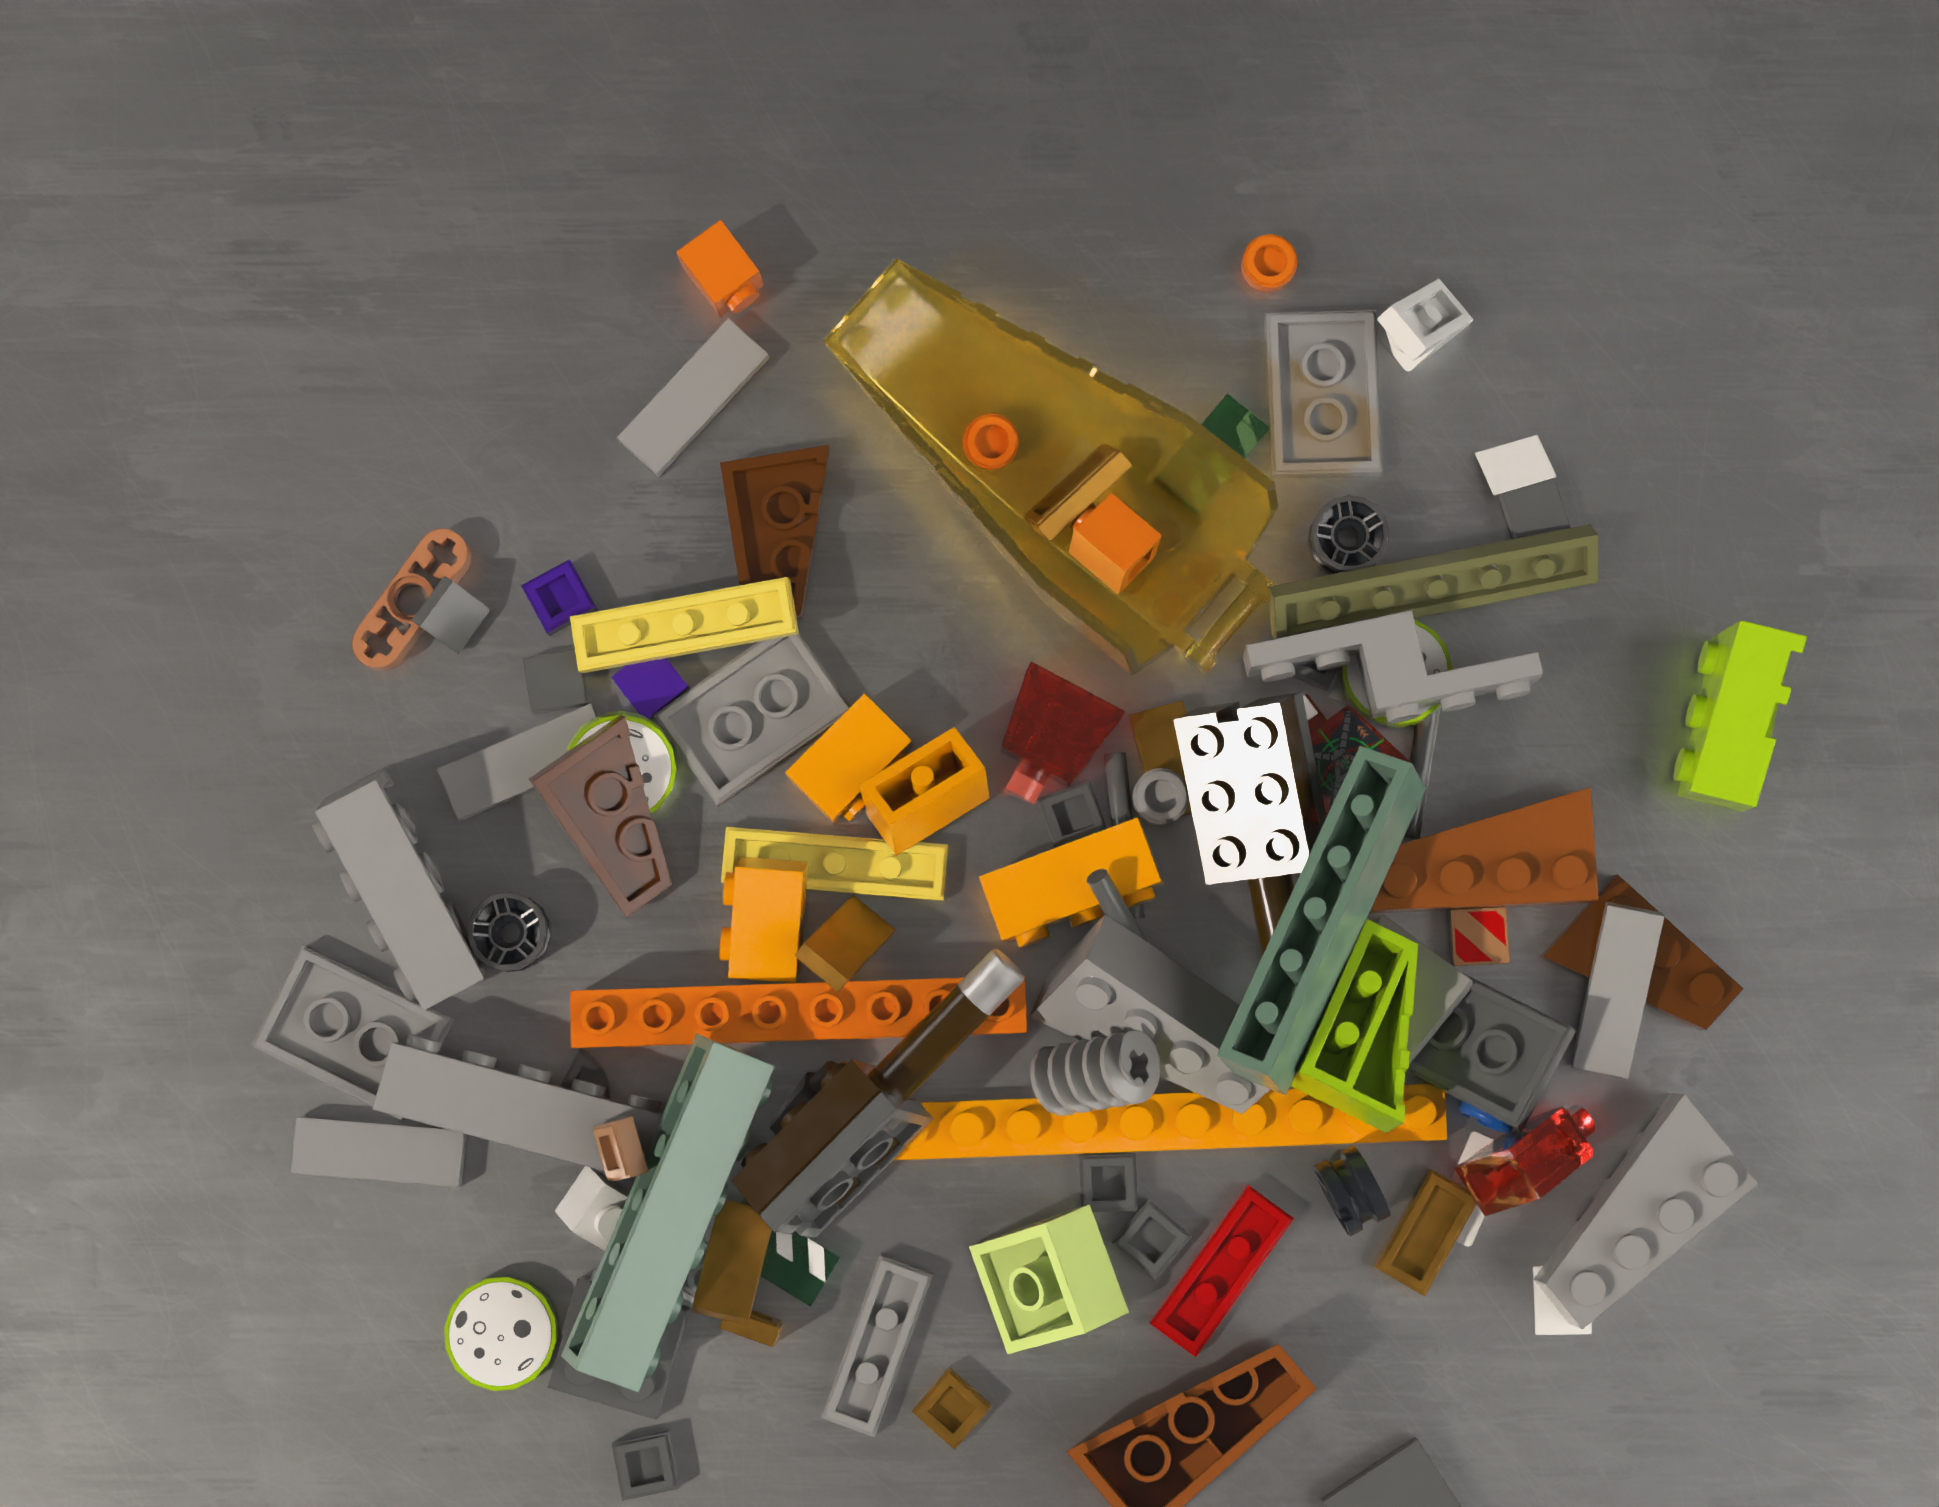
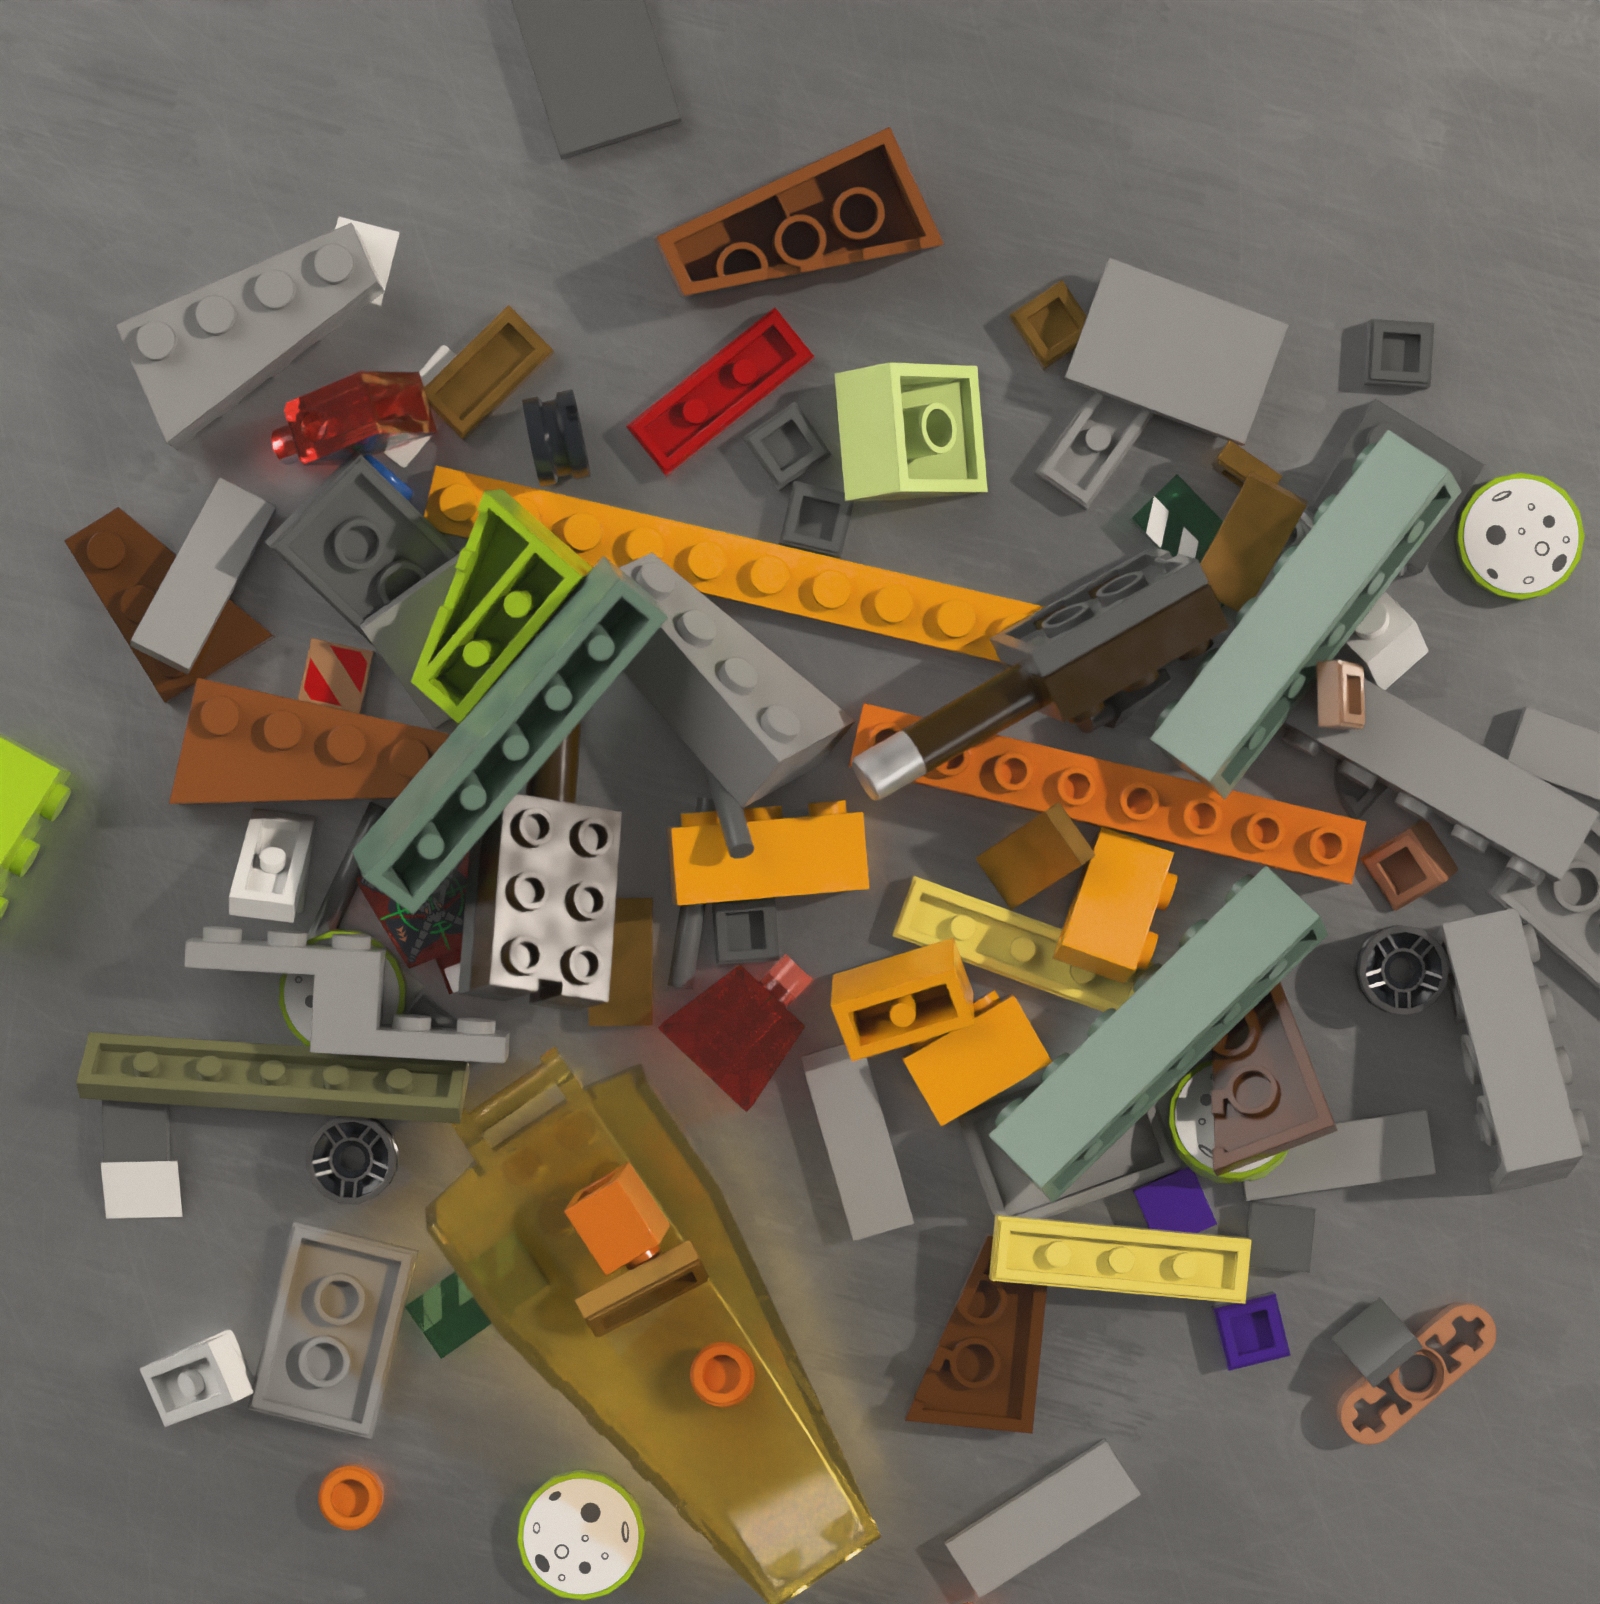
camera: 170 degrees left, 5 degrees up
light grey piece [1030,1030,1160,1116] -> none
light grey tile [1132,768,1189,826] -> none
none -> white slope [229,808,316,923]
none -> white tile [517,1469,646,1600]
none -> light grey tile [800,1043,915,1241]
none -> sand green brick [989,866,1328,1203]
none -> light grey tile [1063,258,1289,446]
none -> nougat slope [1360,819,1458,911]

